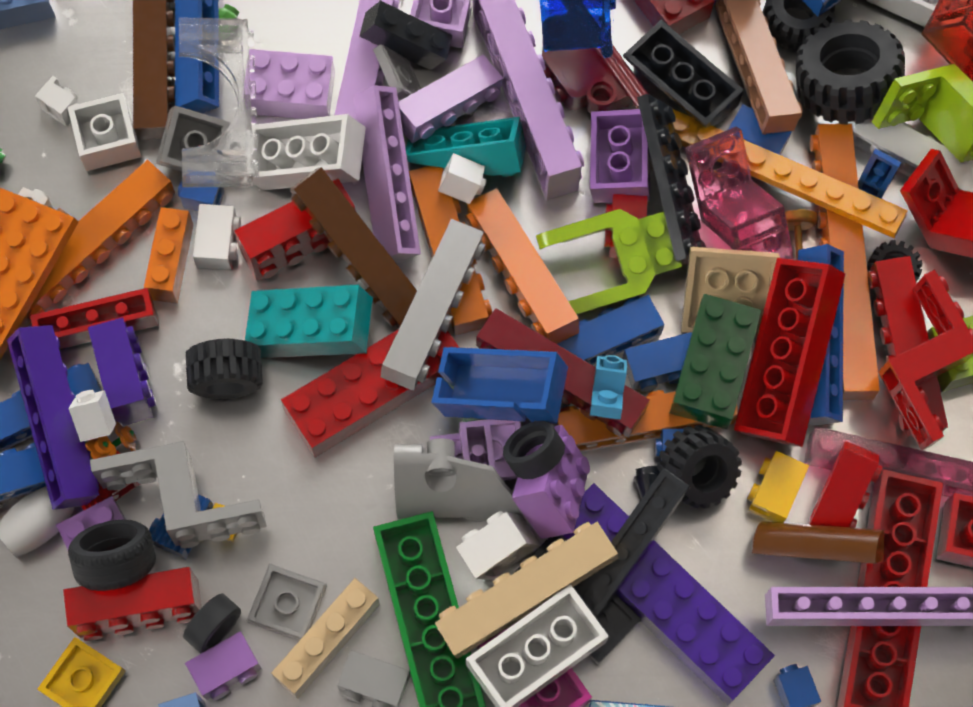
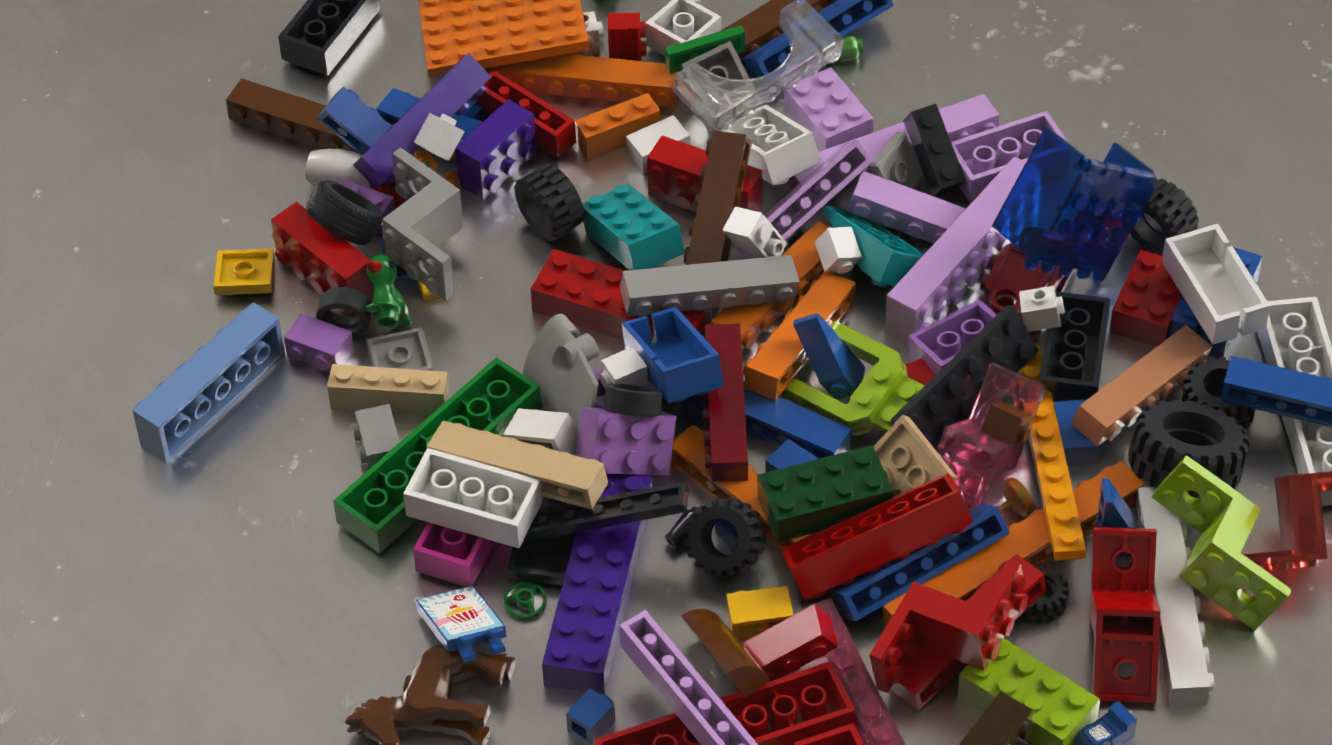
camera: 60 degrees right, 20 degrees down
blue brick [178,171,225,211] -> none
dark azure slope [590,355,627,420] -> none
none -> green animal [366,254,412,328]
none -> green piece [504,582,547,620]
none -> white brick [599,346,648,389]
none -> red brick [607,12,647,61]
none -> green plate [665,25,745,74]
none -> white slope [722,206,787,258]
none -> blue slope [793,313,866,400]
none -> reddish brown brick [980,401,1032,446]
none -> white brick [1019,286,1065,332]

